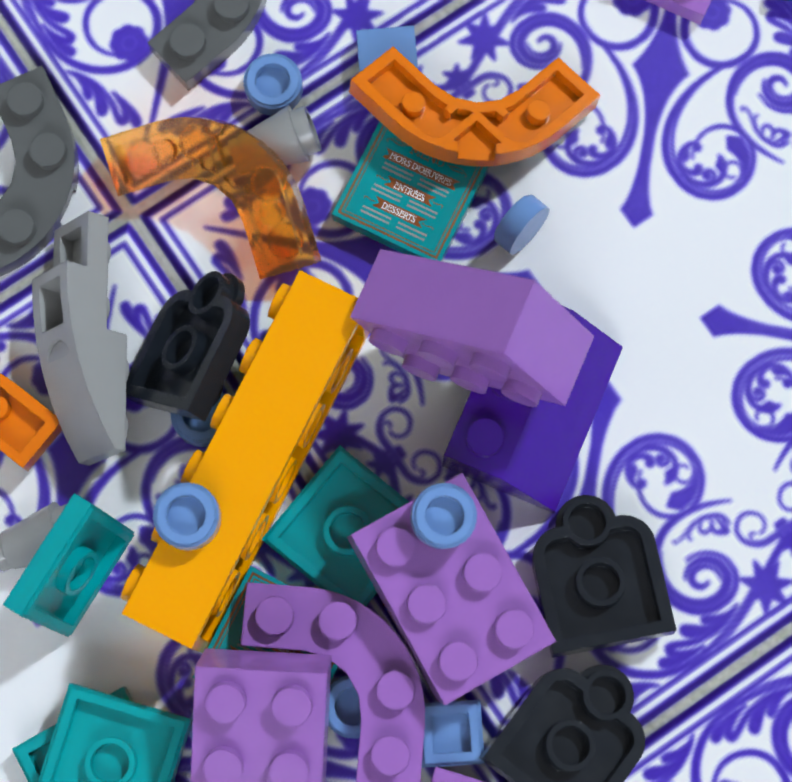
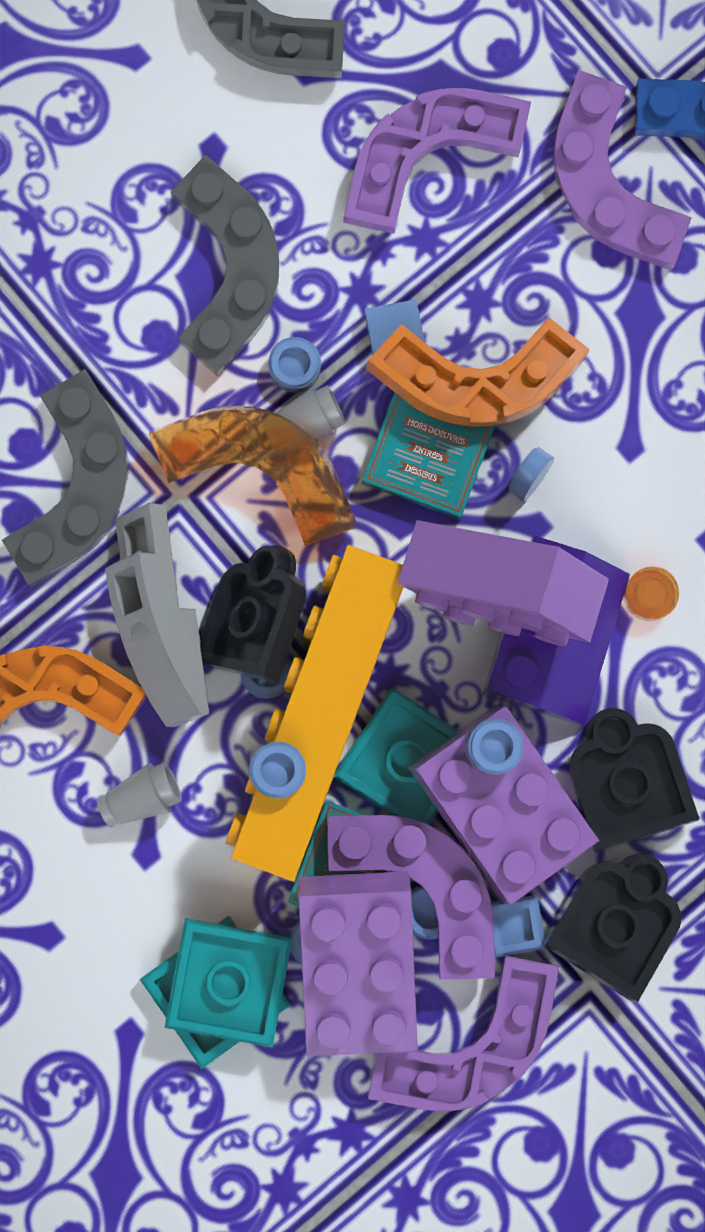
camera: 15 degrees left, 5 degrees up
teal tile [3,493,134,637] -> none
none -> clear orange tile [624,566,679,621]

